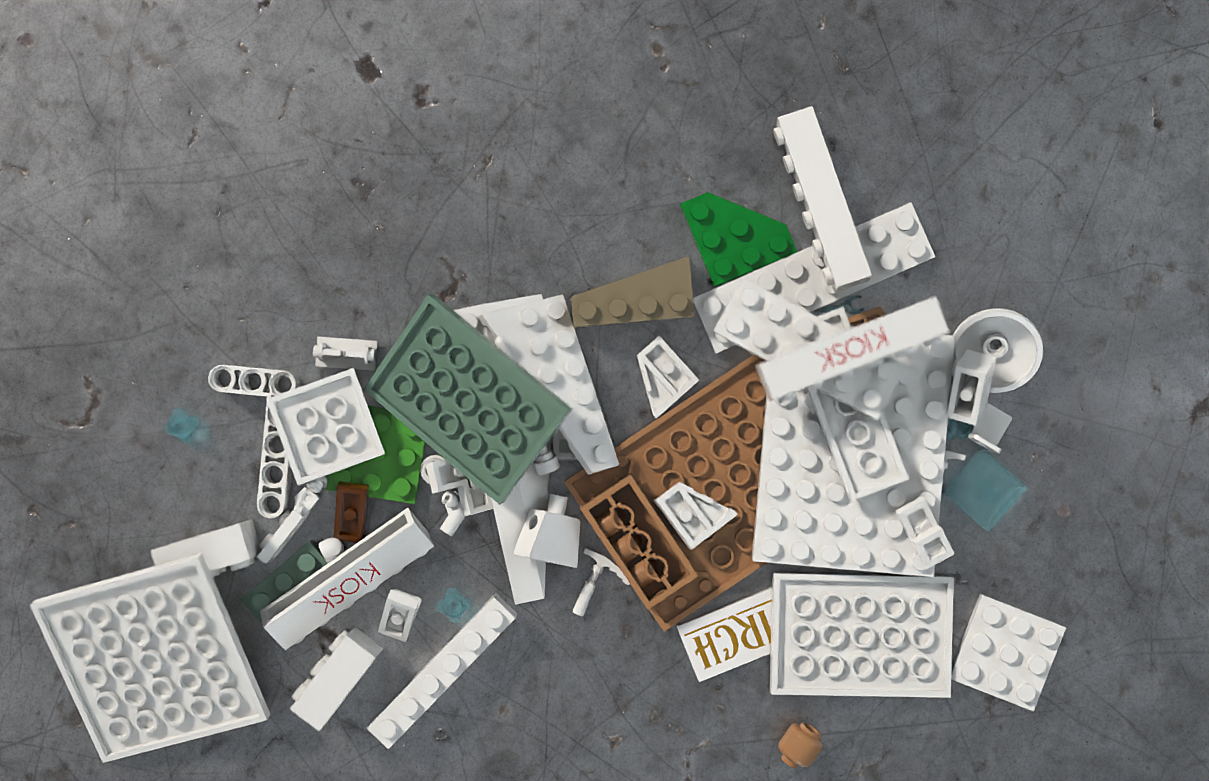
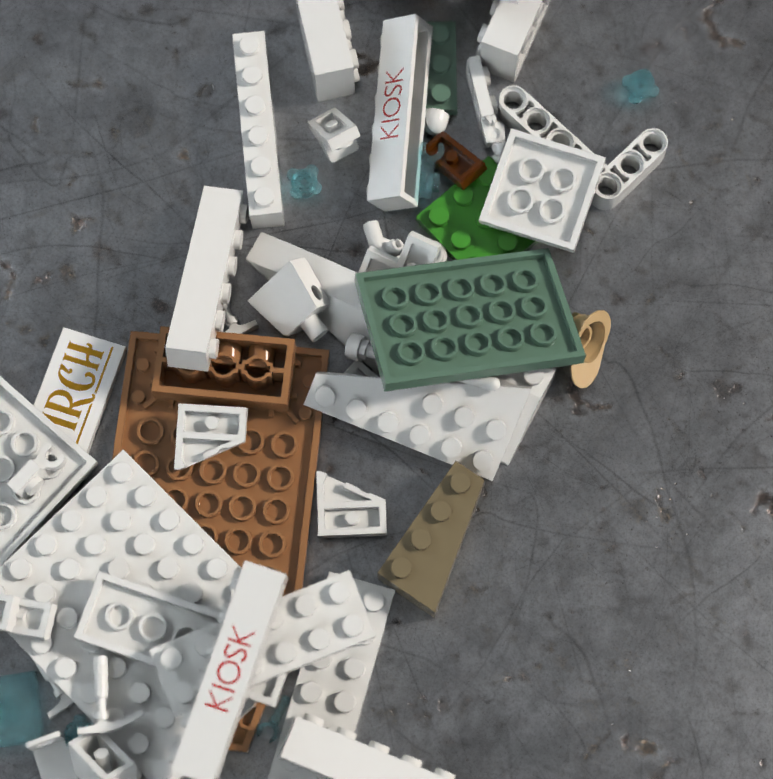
camera: 135 degrees right, 15 degrees down
white hinge [313,337,378,371] -> none
green plate [680,192,797,287] -> none
none -> white plate [7,443,68,499]
none -> white piece [77,656,145,735]
none -> white brick [165,186,249,372]
none -> clear light blue plate [418,142,445,199]
none -> tan piece [570,310,611,389]

